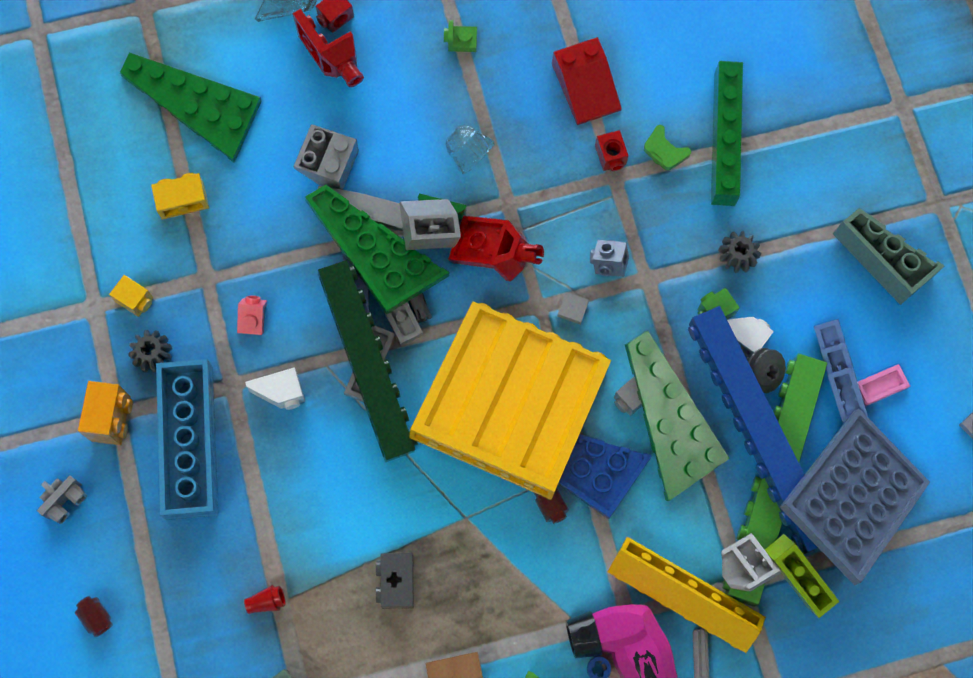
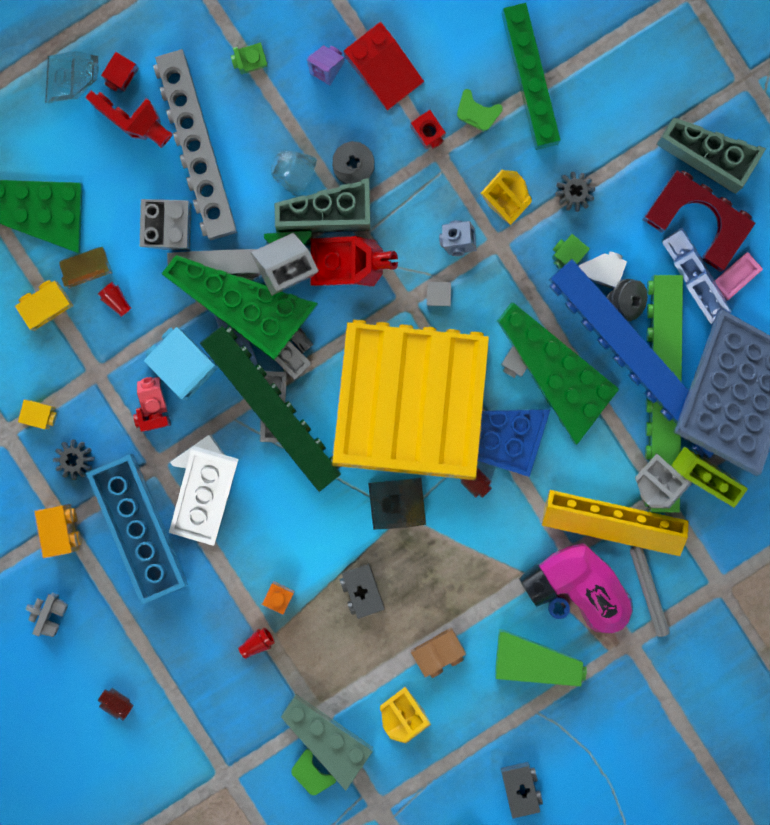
camera: 20 degrees left, 15 degrees up
none -> clear orange panel [59,247,112,289]
none -> red cone [98,282,131,317]
none -> red bracket [133,408,171,432]
none -> medium azure slope [144,327,219,401]
none -> light grey brick [153,49,238,241]
none -> white plate [169,446,239,546]
none -> orange brick [262,581,295,615]
none -> sand green wedge [275,178,370,233]
none -> medium lavender slope [307,45,345,86]
none -> dark grey piece [332,141,375,184]
none -> clear smoke slope [368,478,426,530]
none -> yellow slope [480,170,532,225]
none -> dark red arch [642,170,756,272]

